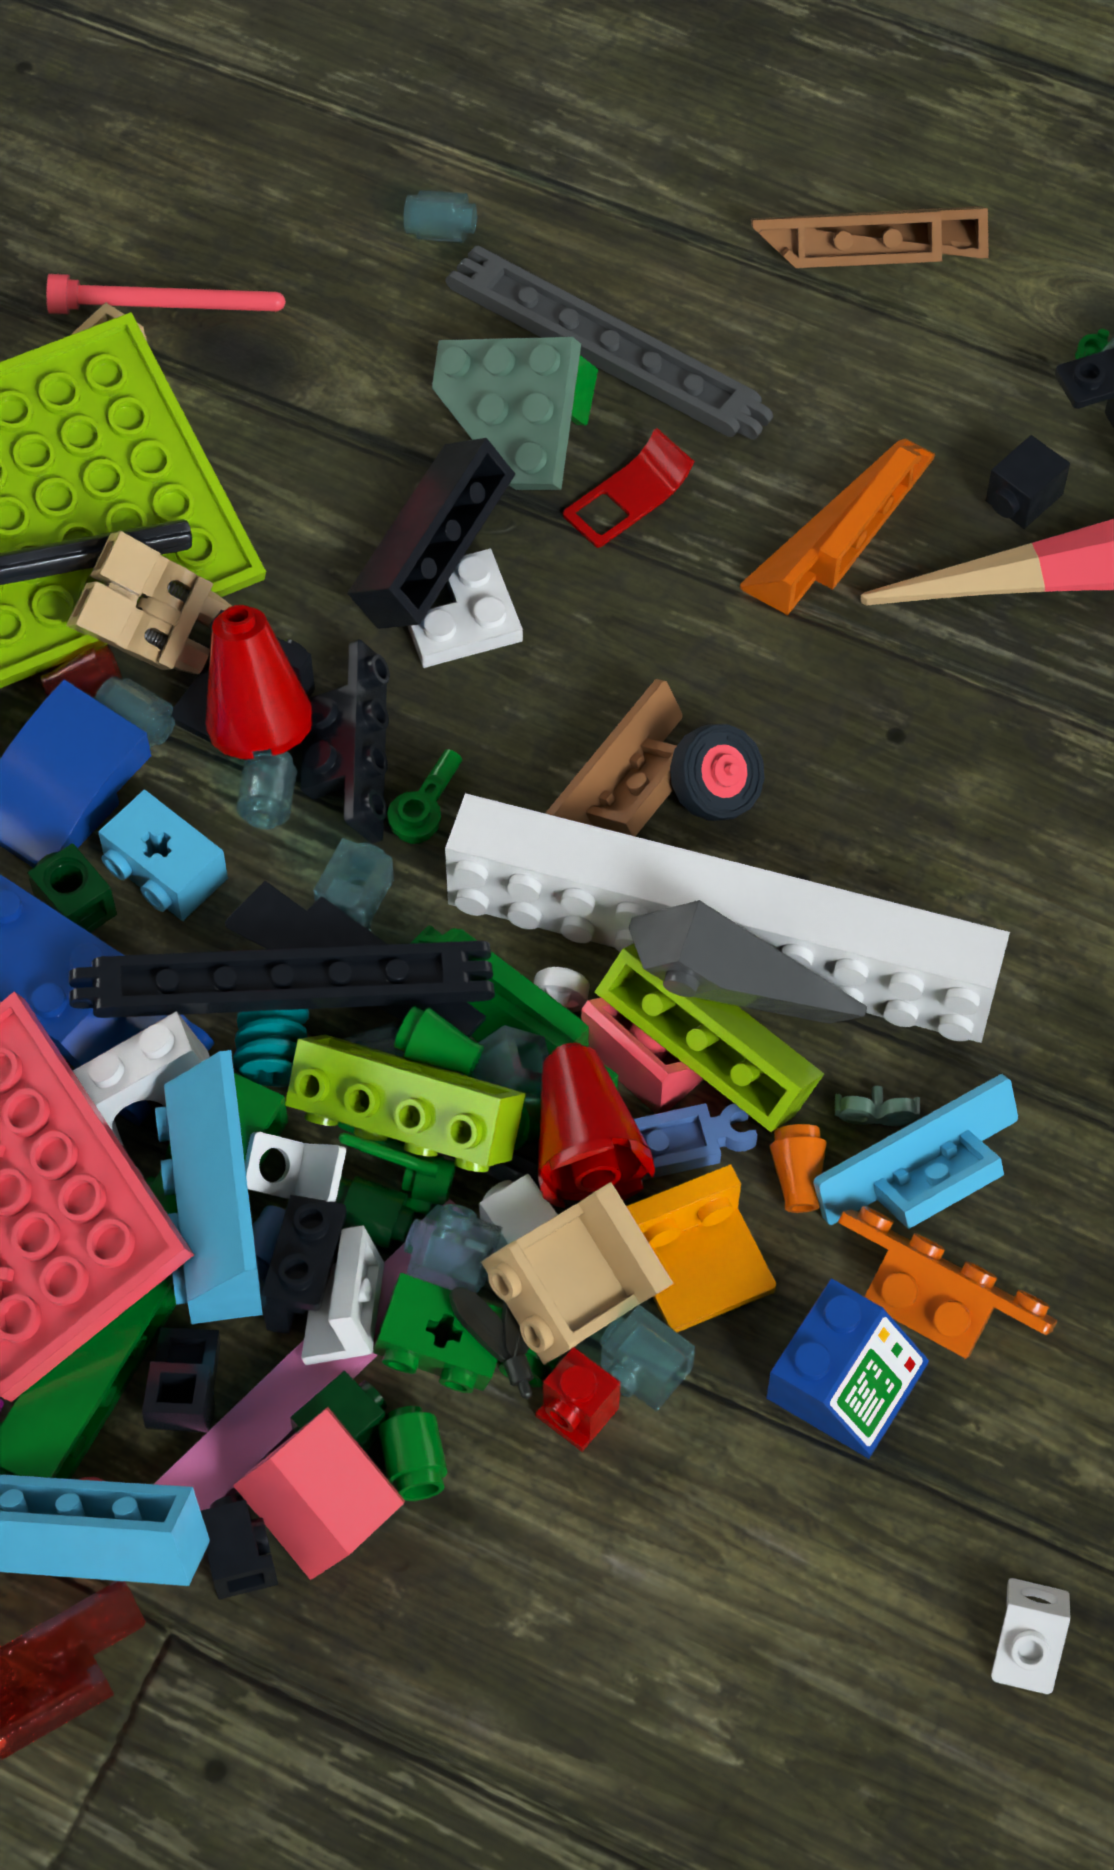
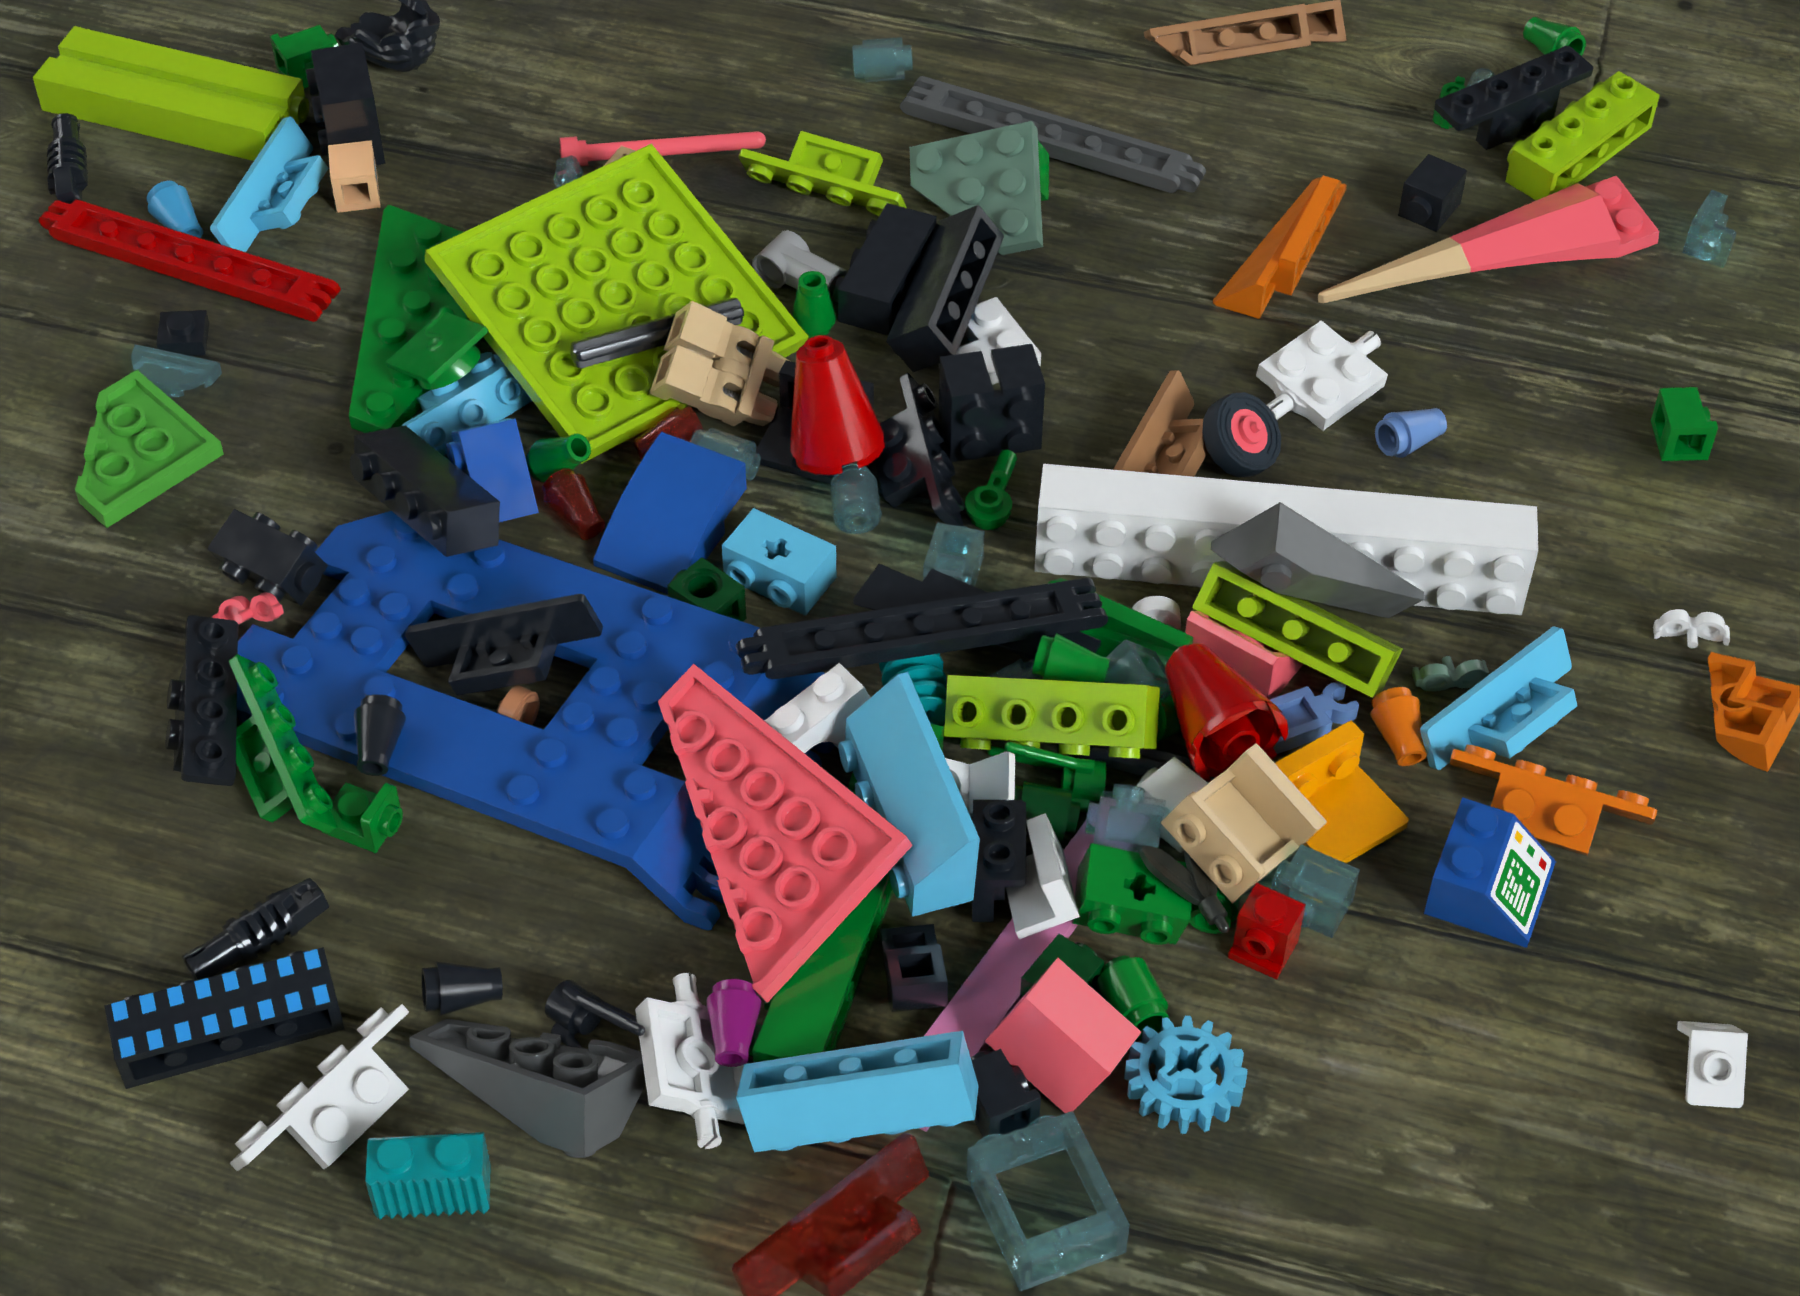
camera: 10 degrees left, 10 degrees down
red piece [563,428,695,548] -> none
none -> clear light blue tile [553,155,584,188]
none -> lime bracket [738,131,907,216]
none -> light grey piece [752,230,847,304]
none -> green cone [791,271,836,339]
none -> black brick [833,203,937,335]
none -> black piece [939,344,1045,462]
none -> clear light blue window [966,1111,1130,1291]
none -> medium azure gear [1124,1015,1247,1134]
none -> white plate [1256,321,1388,431]
none -> medium blue cone [1375,408,1447,458]

